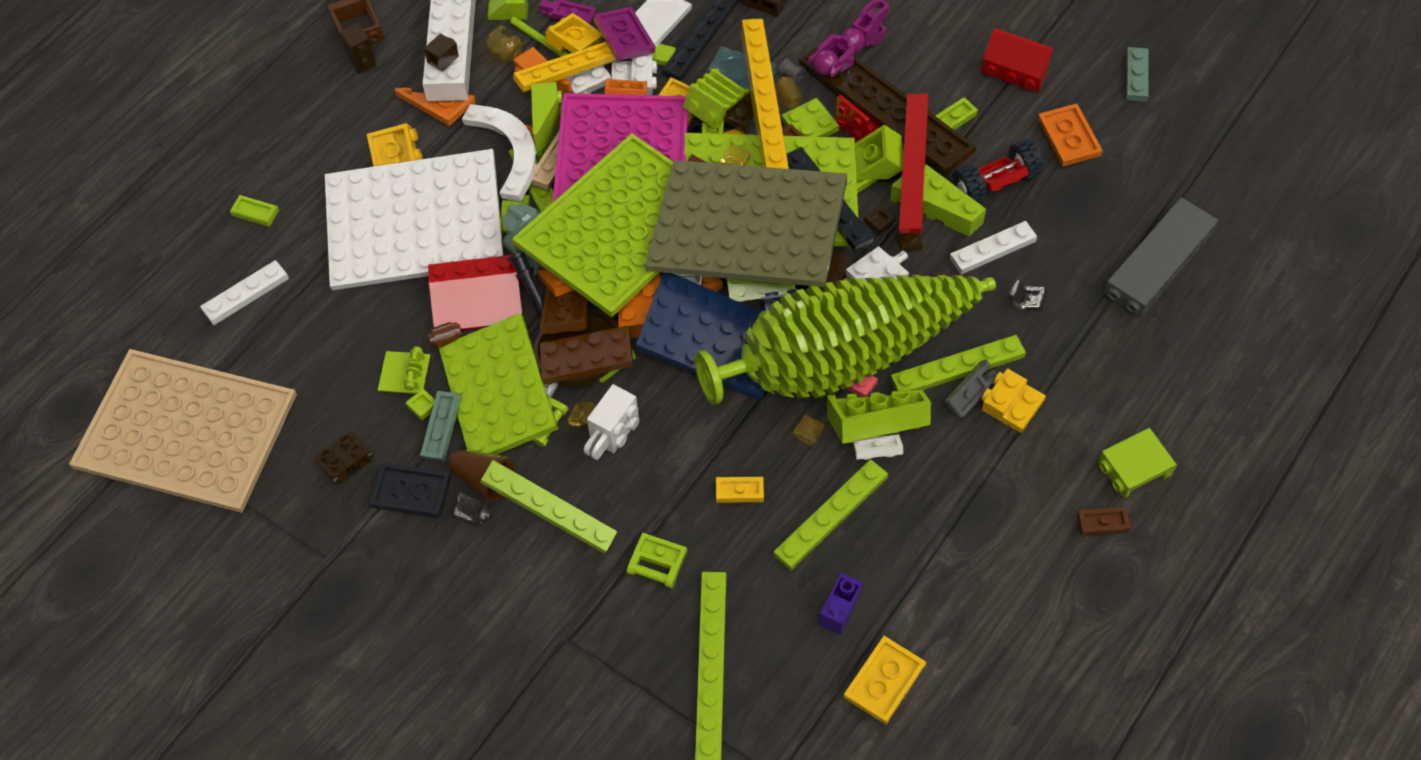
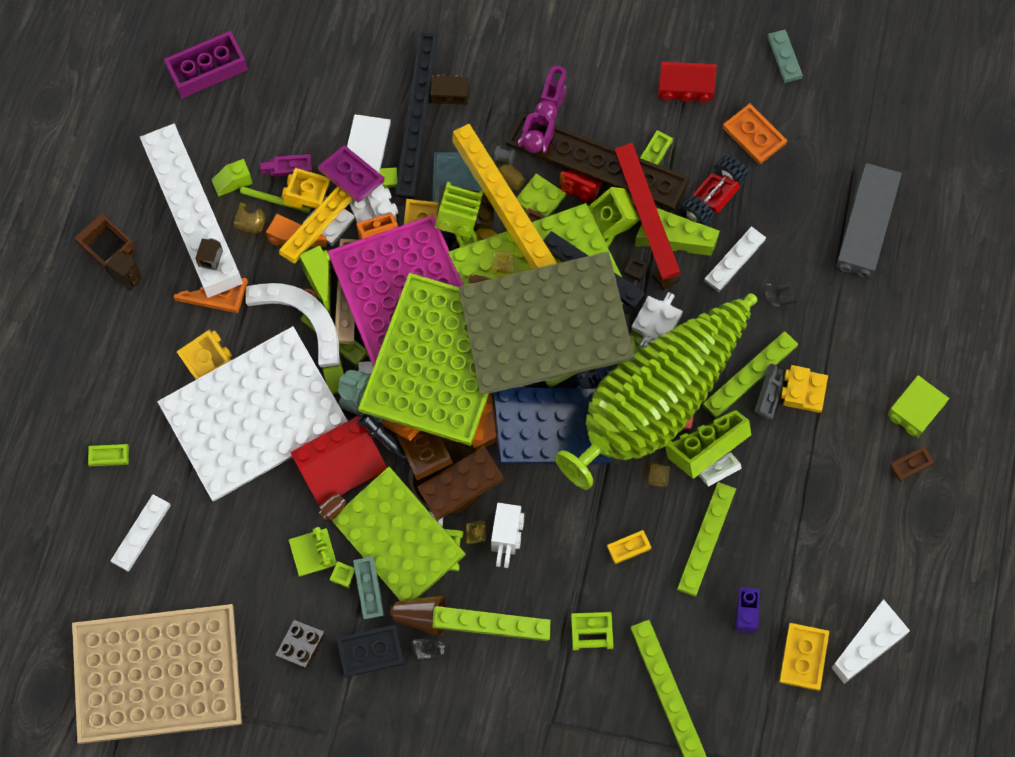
camera: 25 degrees left, 10 degrees up
none -> white wedge [832,599,910,684]

